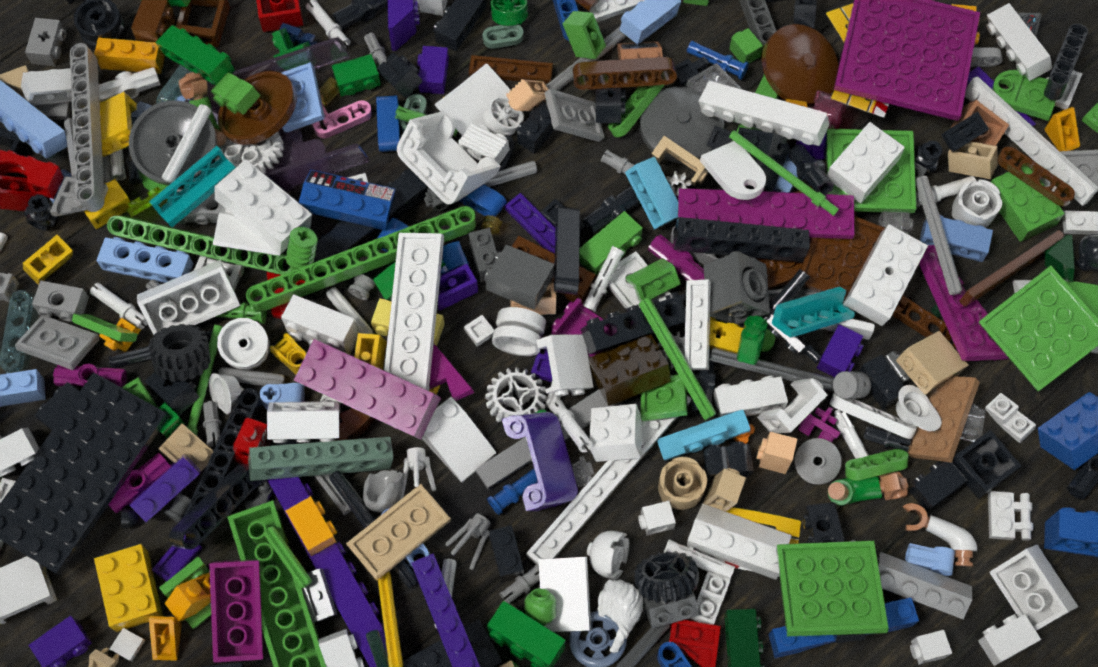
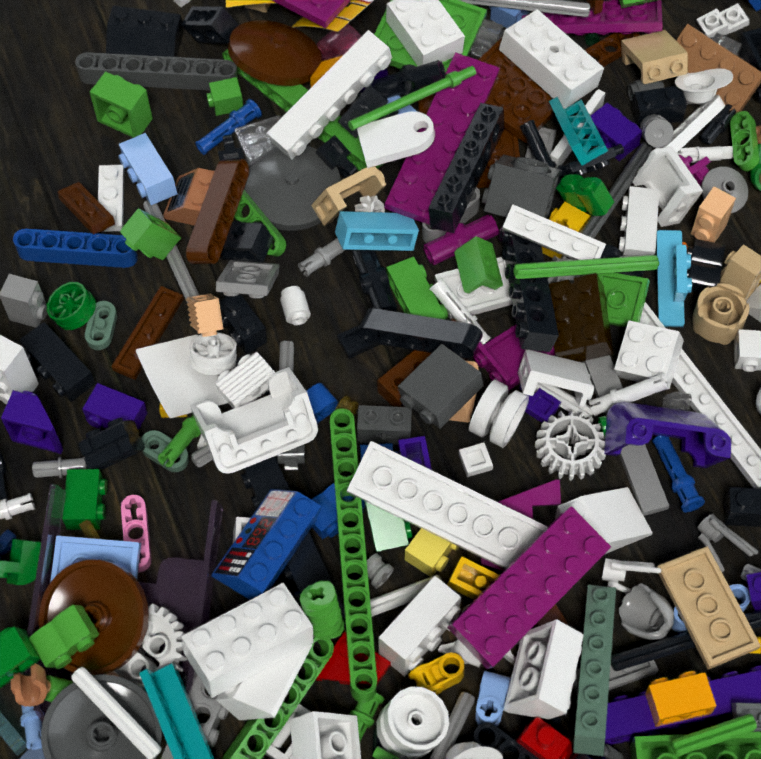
camera: 70 degrees left, 5 degrees down
blue beam [376,95,400,152] -> none
dark purple tile [504,193,555,254] -> none
none -> white brick [280,286,311,325]

